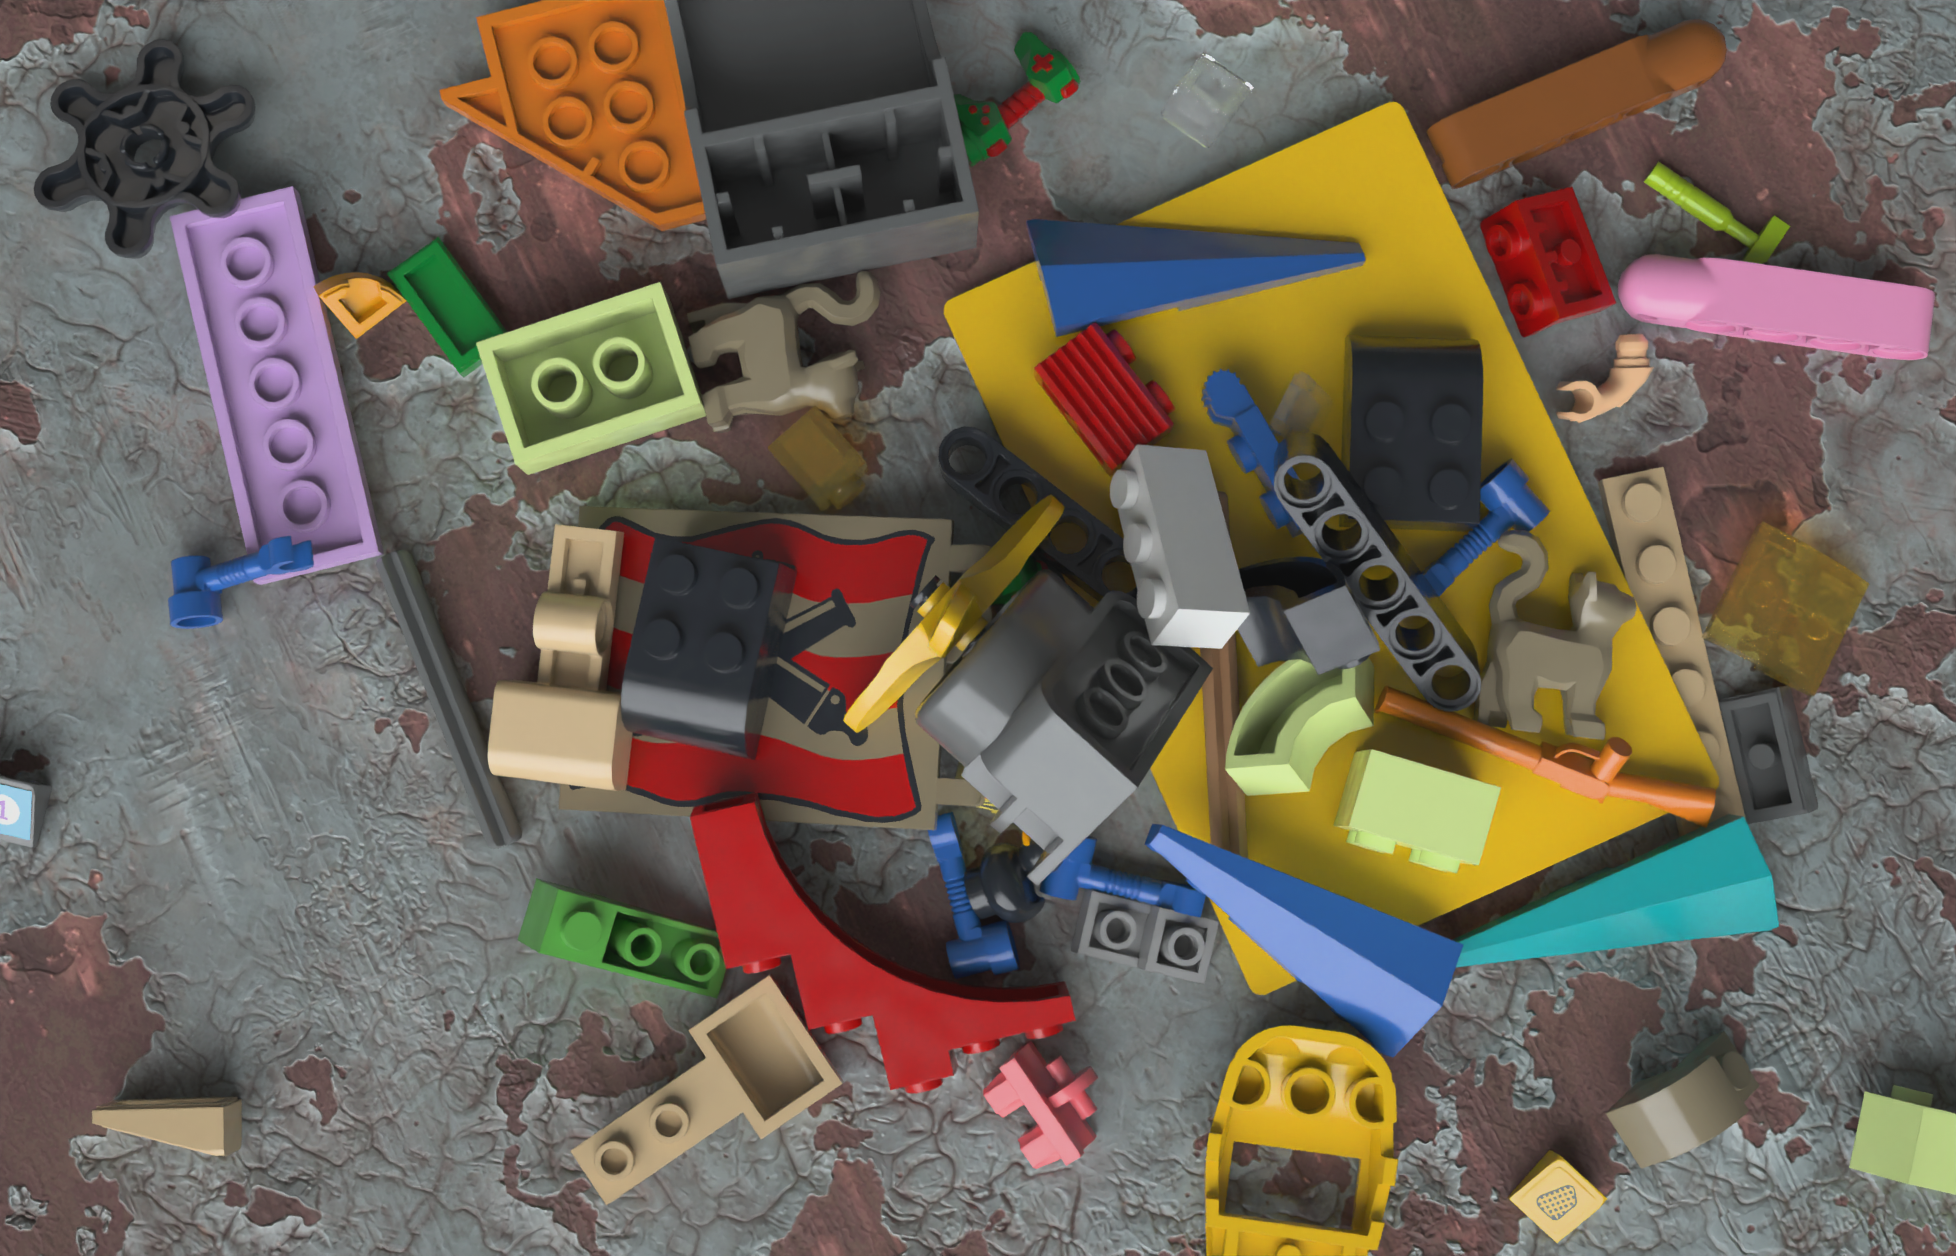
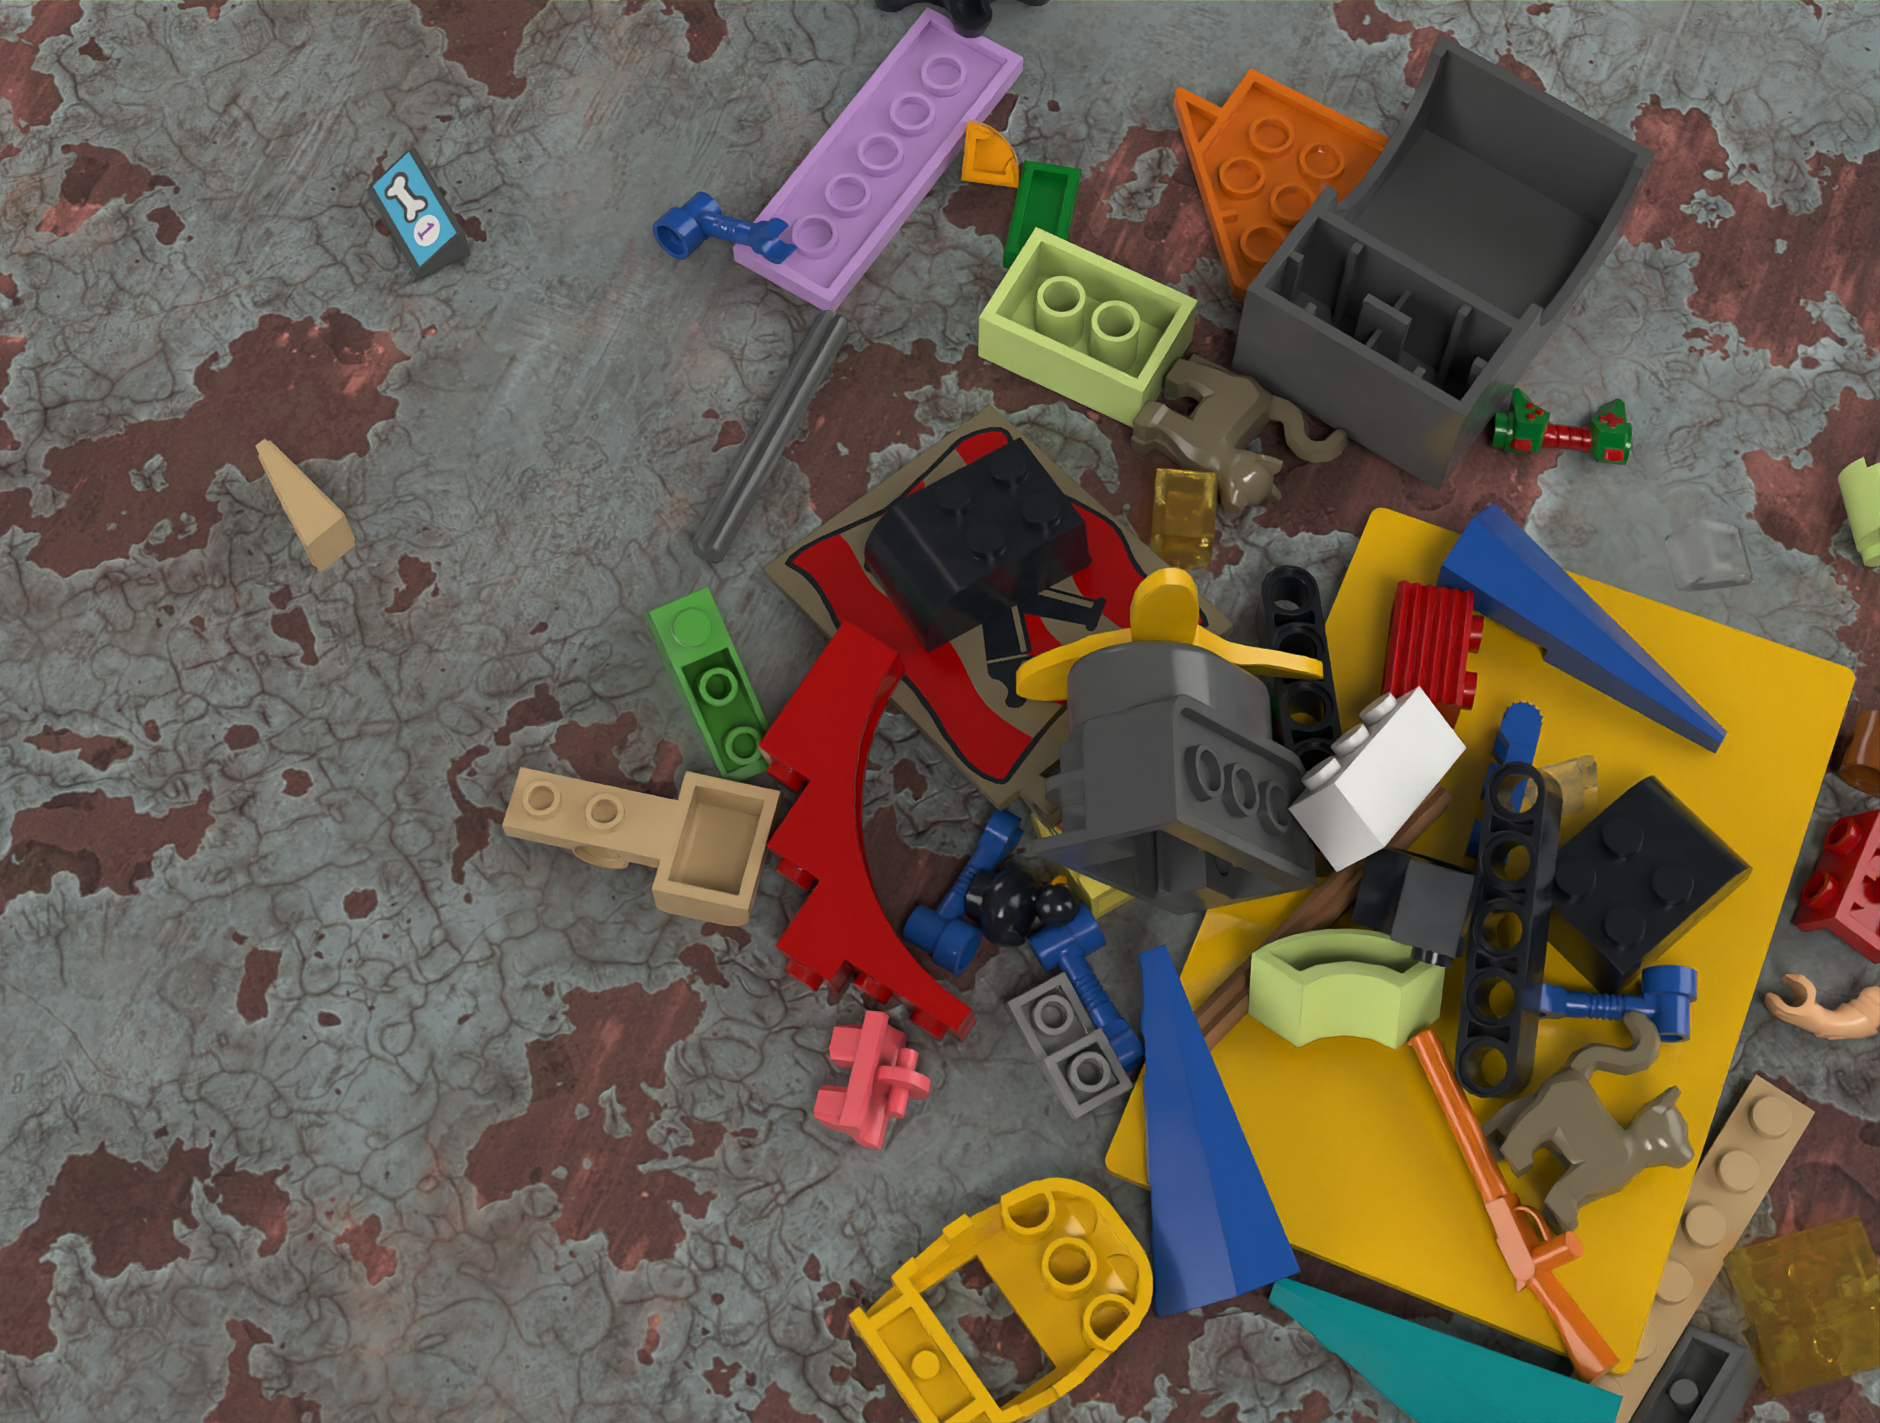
camera: 50 degrees right, 20 degrees down
tan plate [488,524,633,791] -> none
yellowish green brick [1333,749,1501,874] -> none

